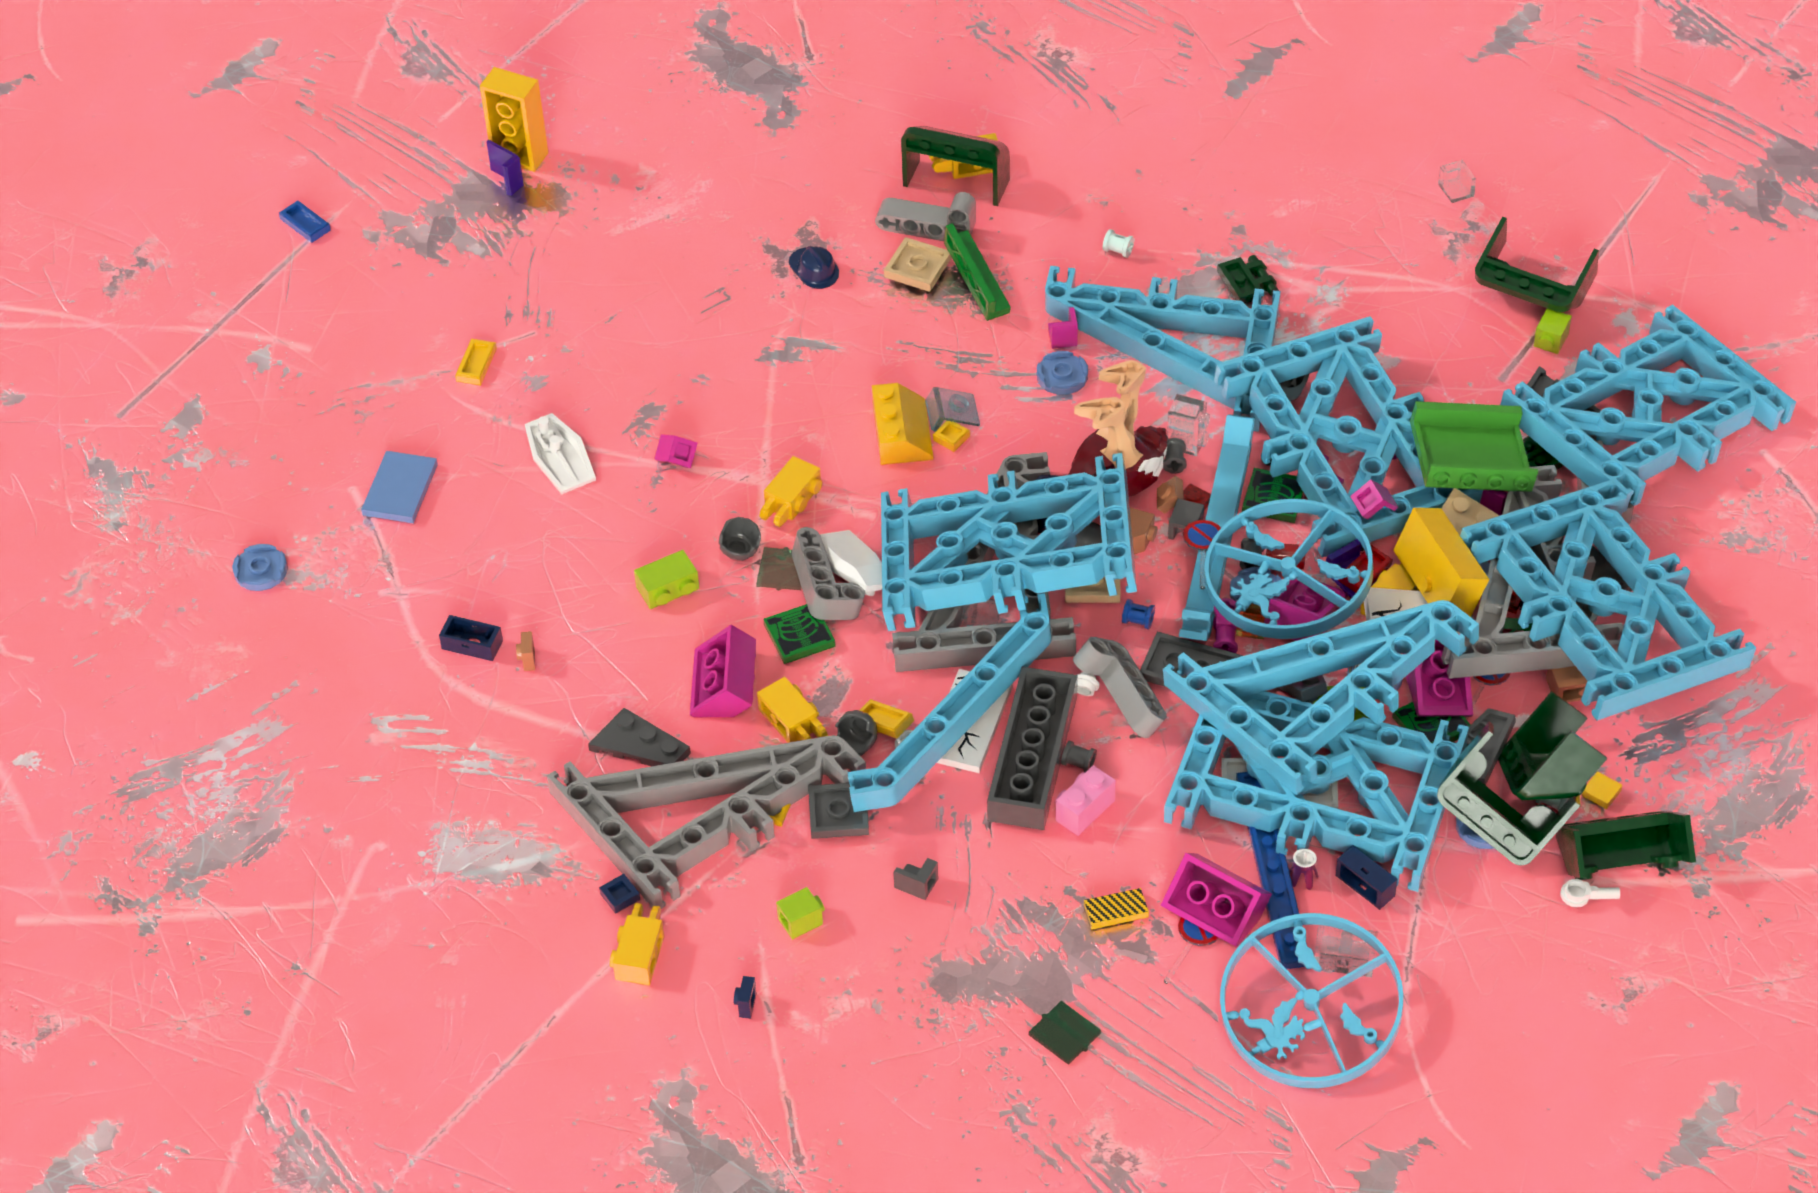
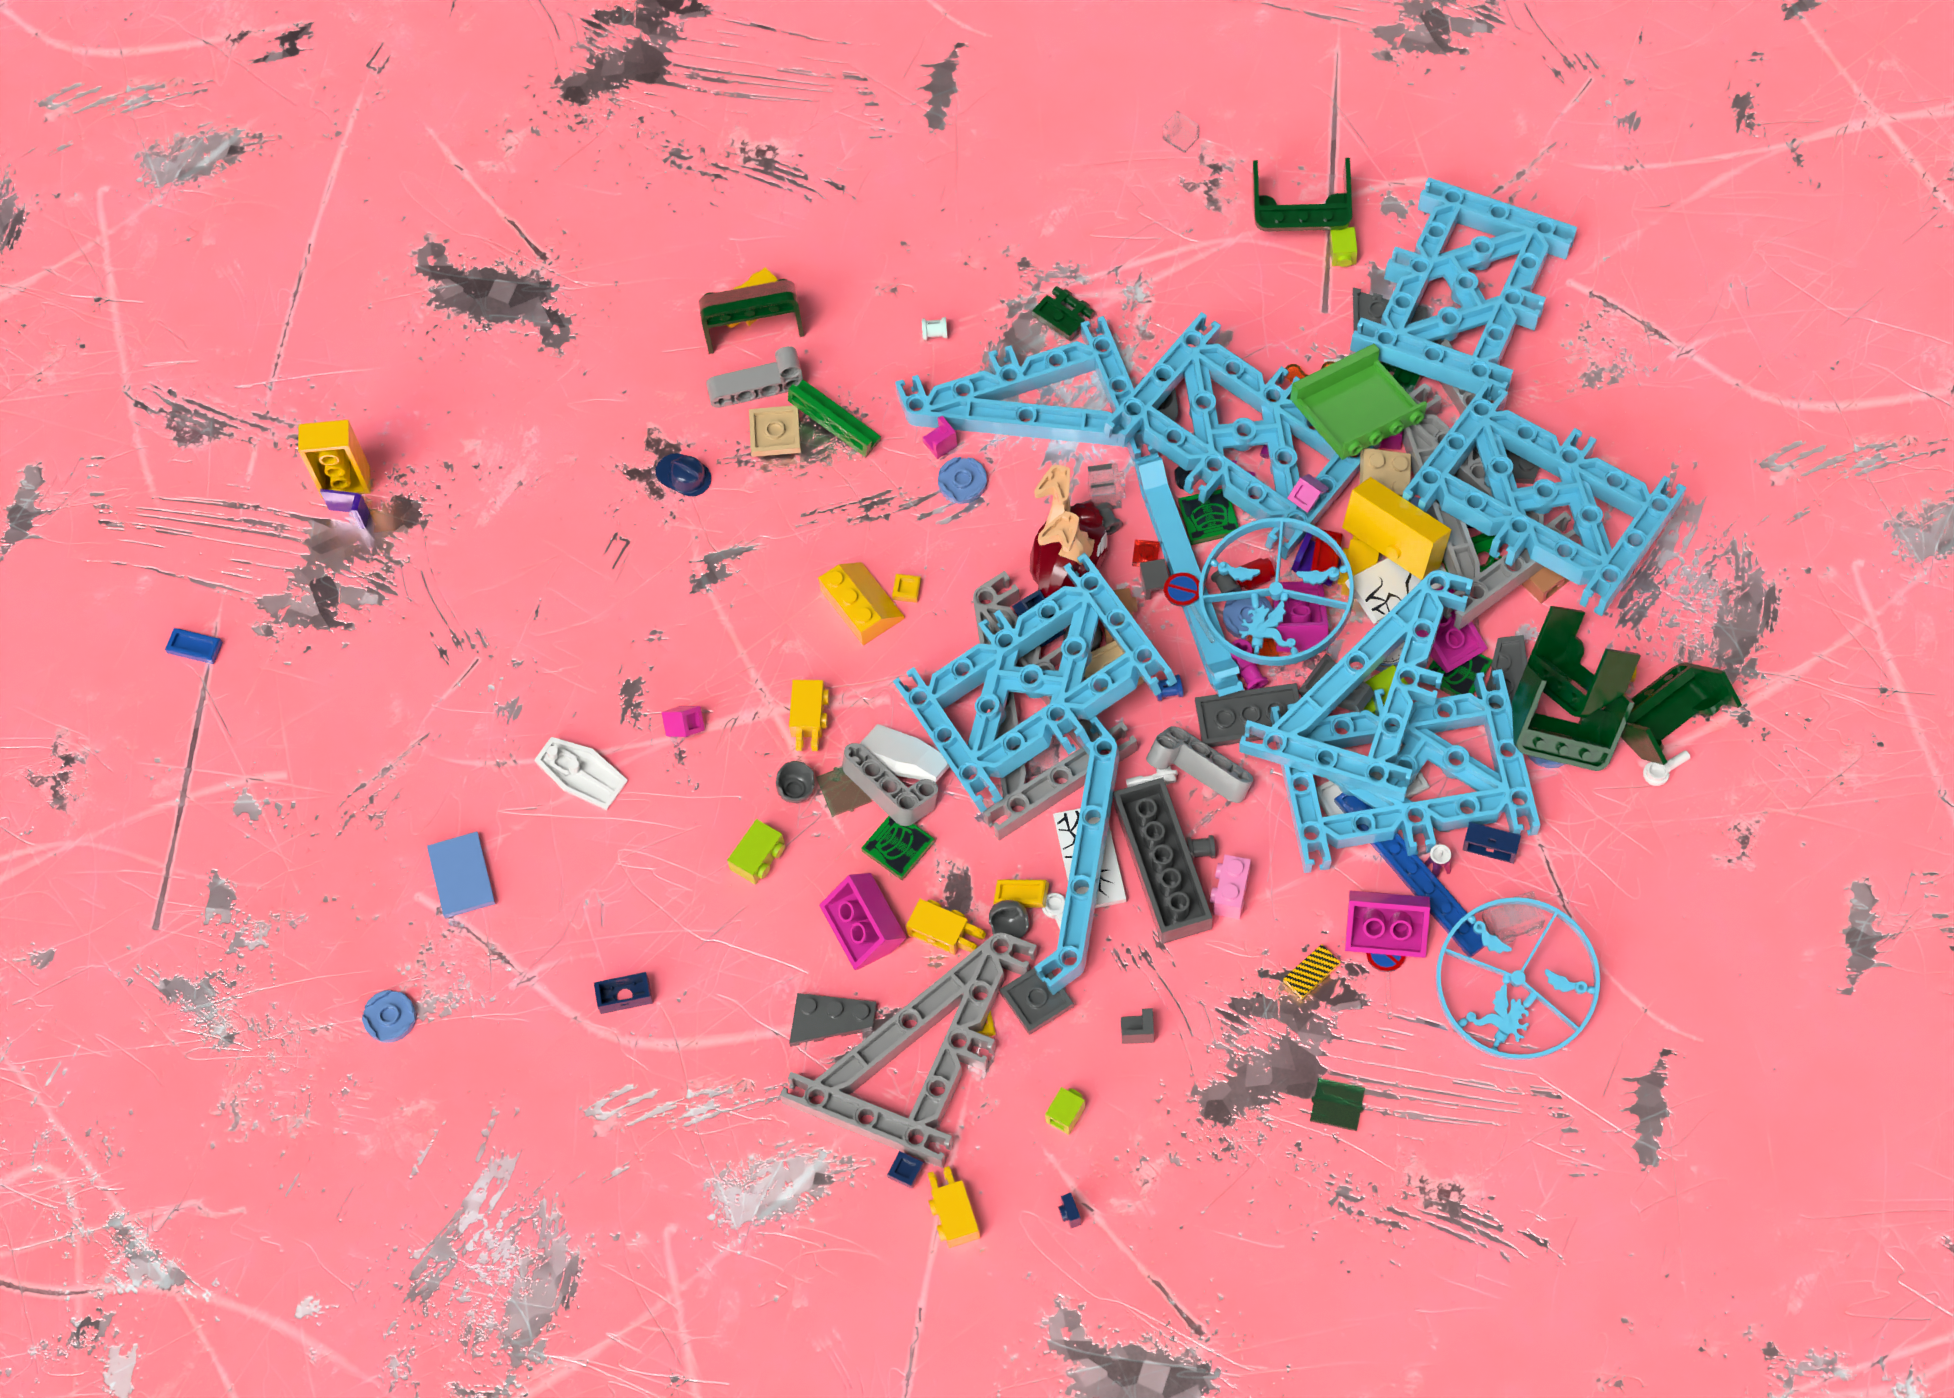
camera: 25 degrees left, 15 degrees up
yellow tile [455,339,497,386] -> none
nougat plate [516,631,535,671] -> none
clear light blue piece [925,387,980,432] -> none
nougat plate [1157,476,1183,514] -> none

